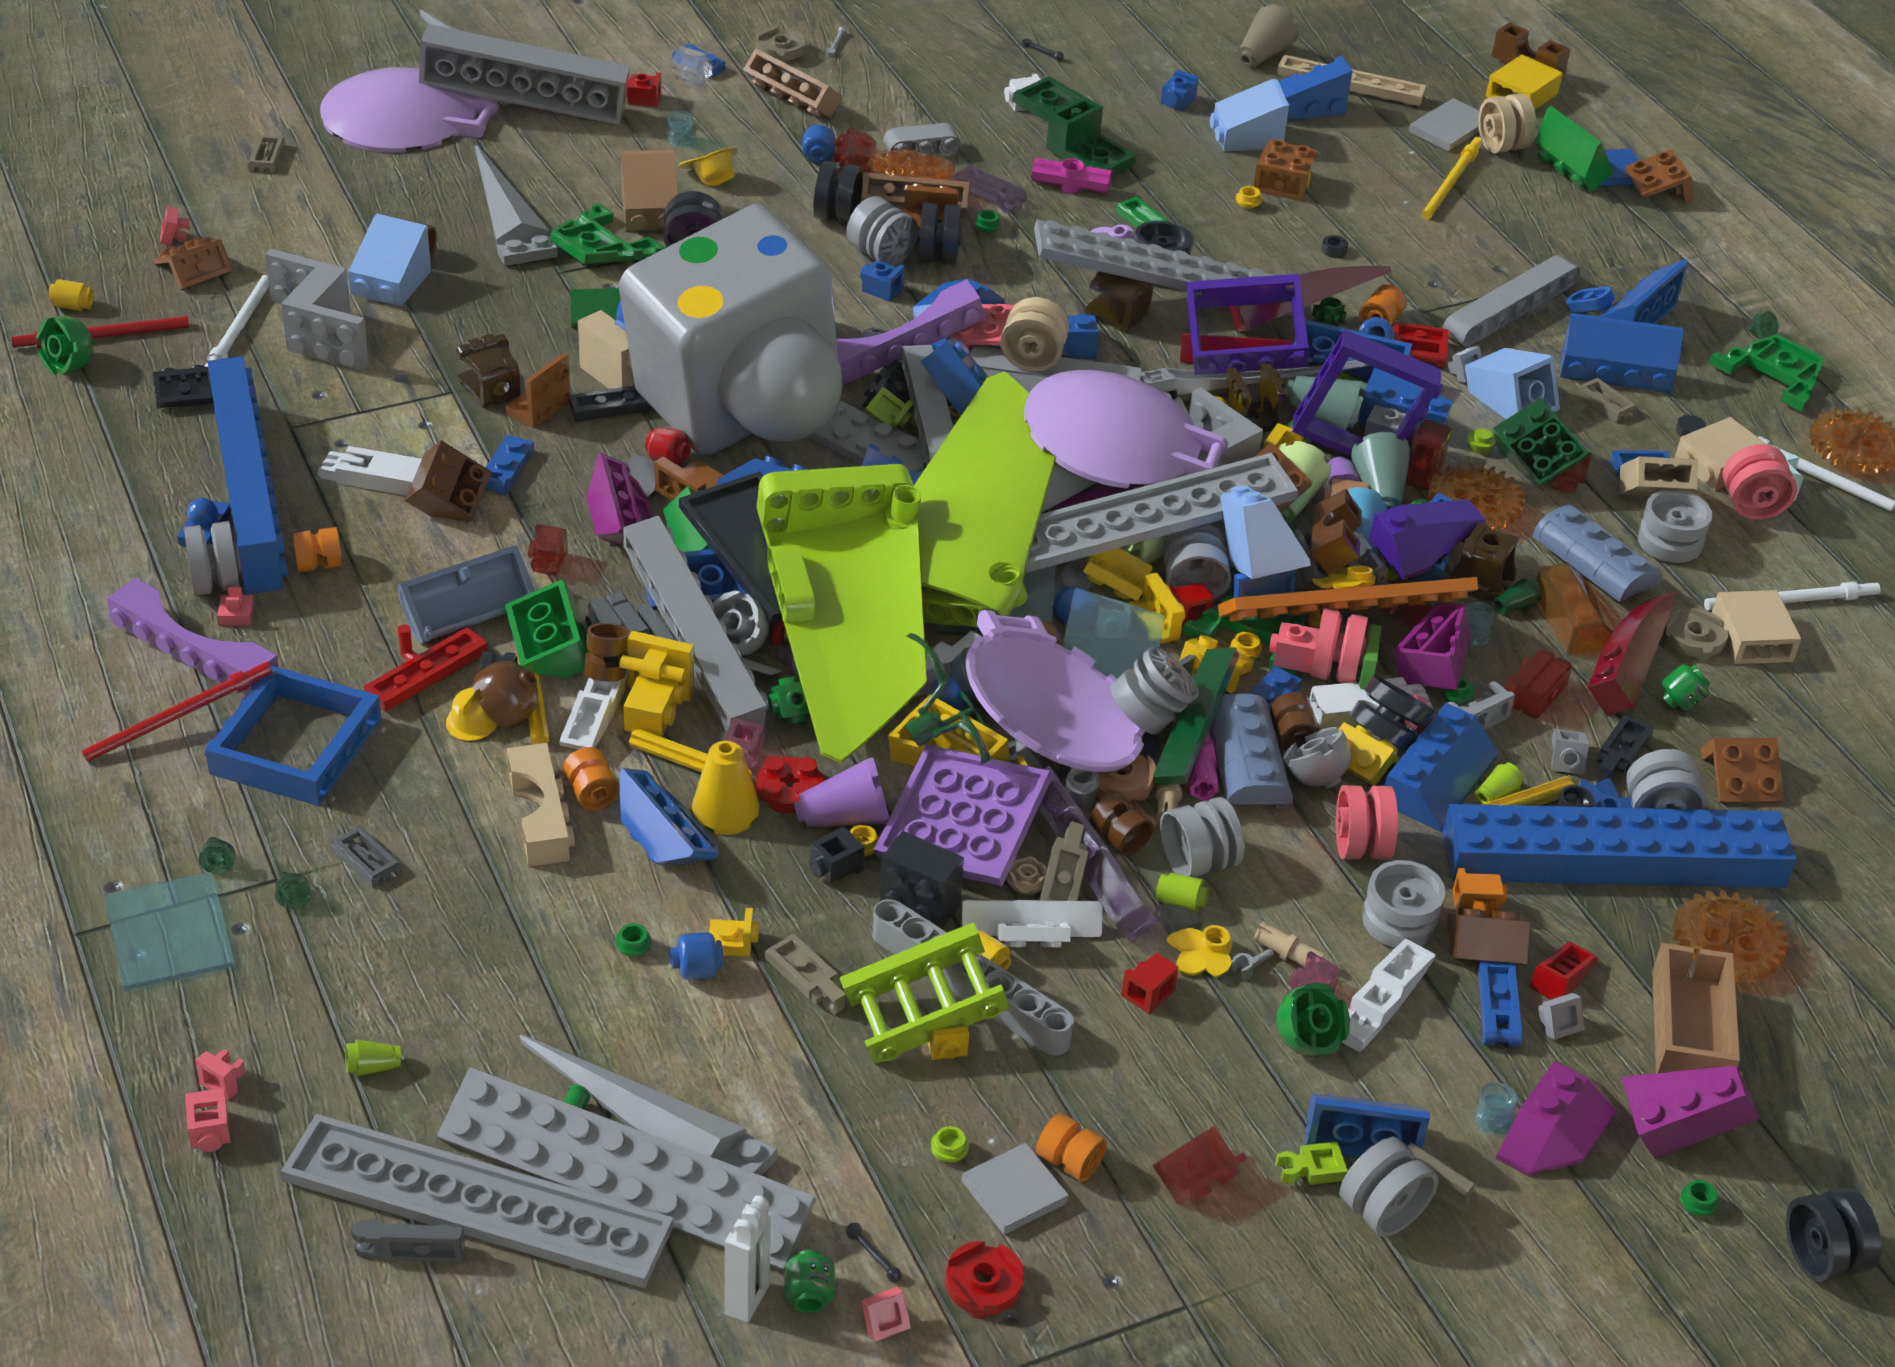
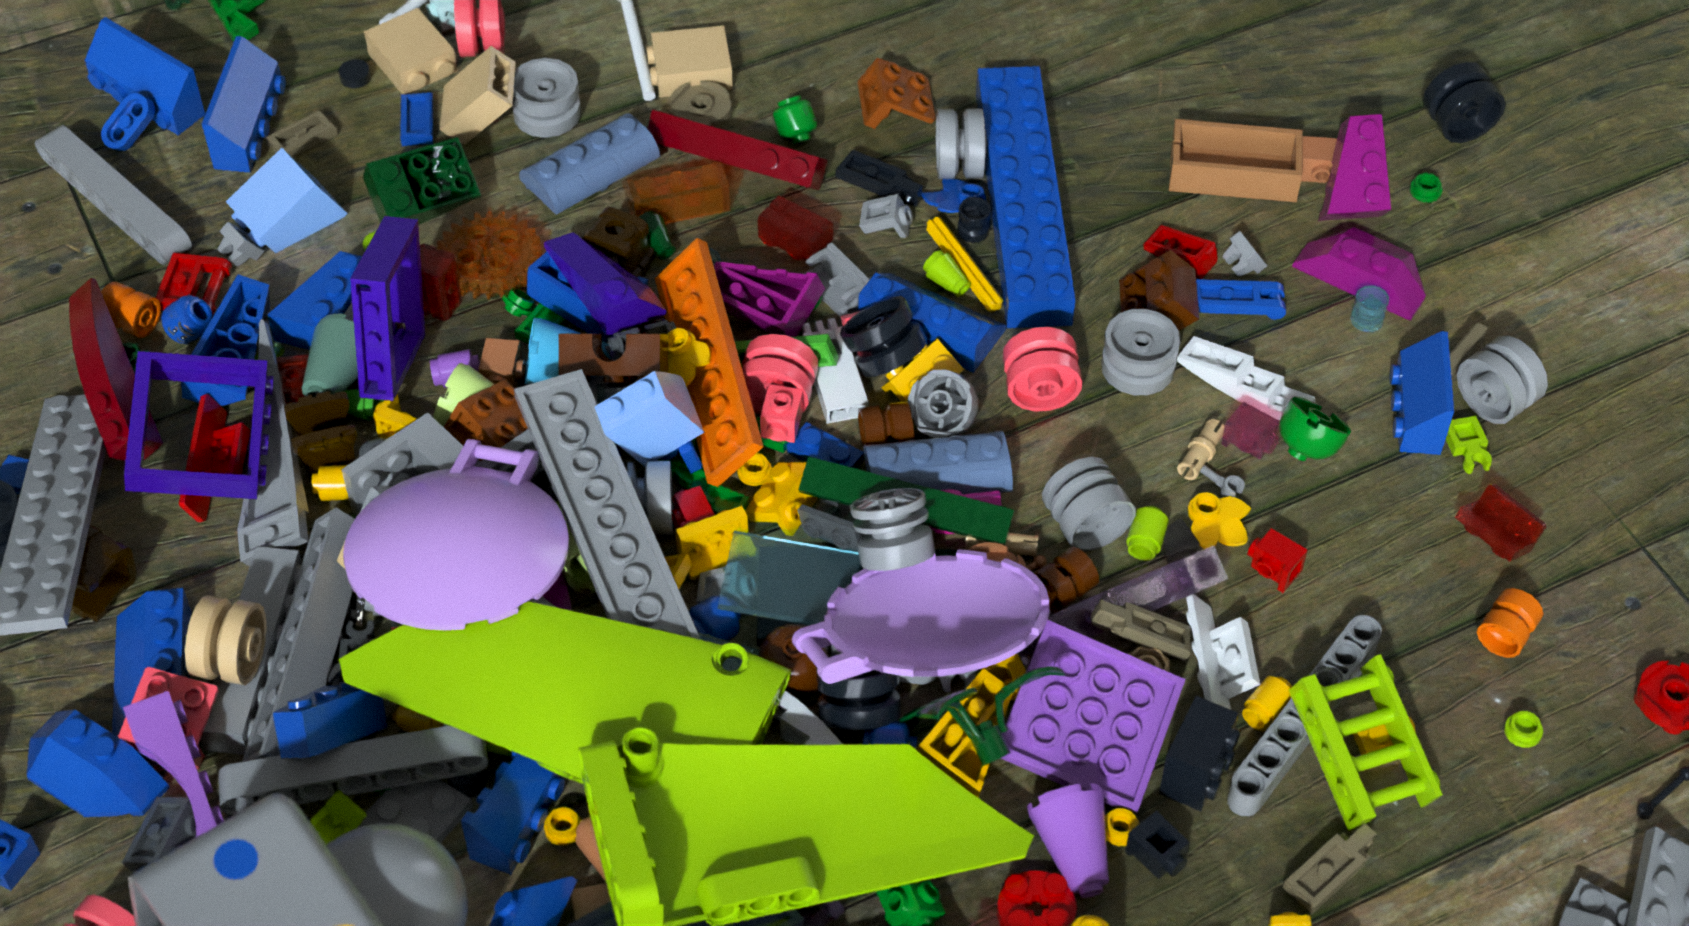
camera: 90 degrees left, 10 degrees up
light grey tile [962,1143,1068,1235] -> none
sand green cone [1351,432,1411,510] -> none
orange brick [1452,868,1508,917] -> none
clear orange gear [1672,890,1789,984] -> none

